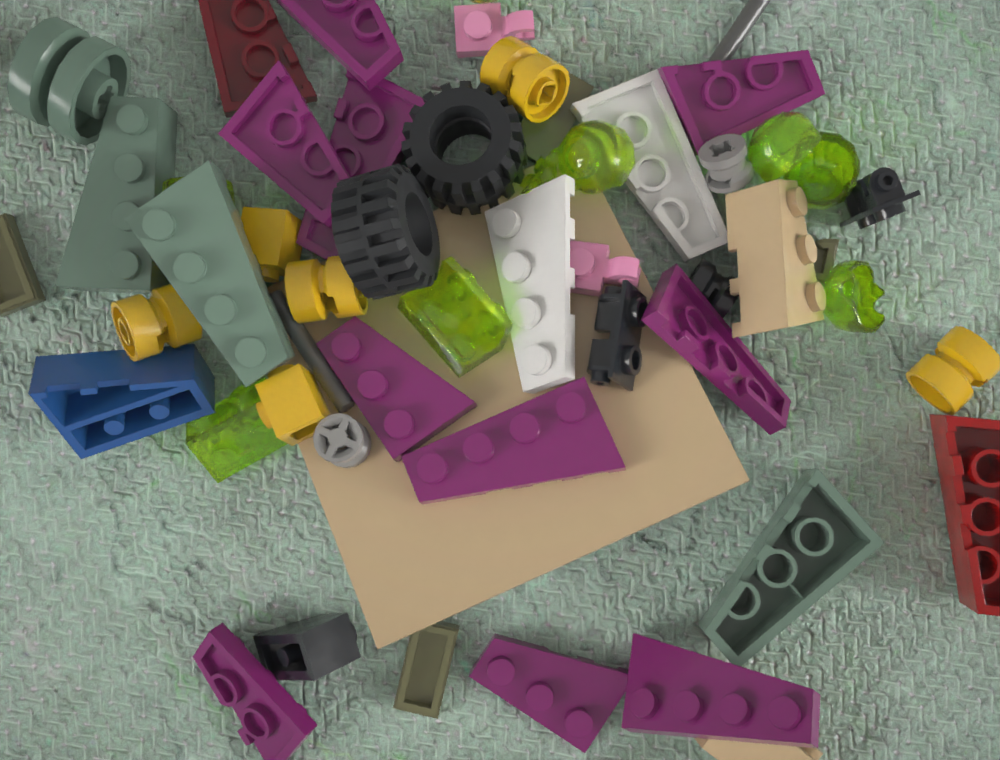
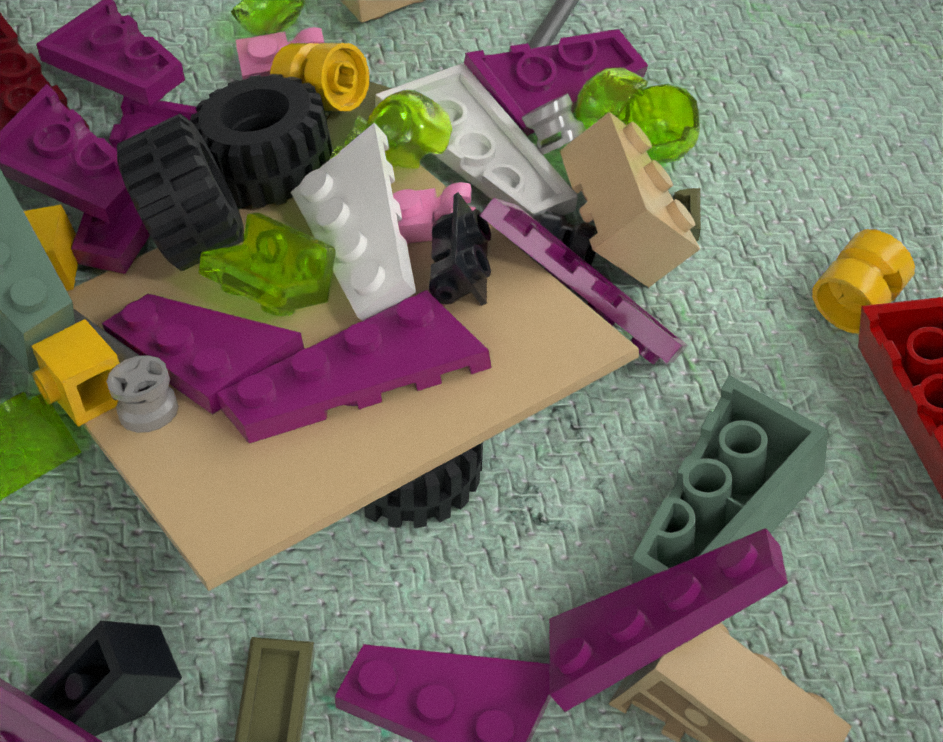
camera: 10 degrees left, 35 degrees down
yellow wheel [285,255,368,323] -> none
clear neon green hair [823,260,885,333] -> none
black hinge [839,167,921,229] -> none

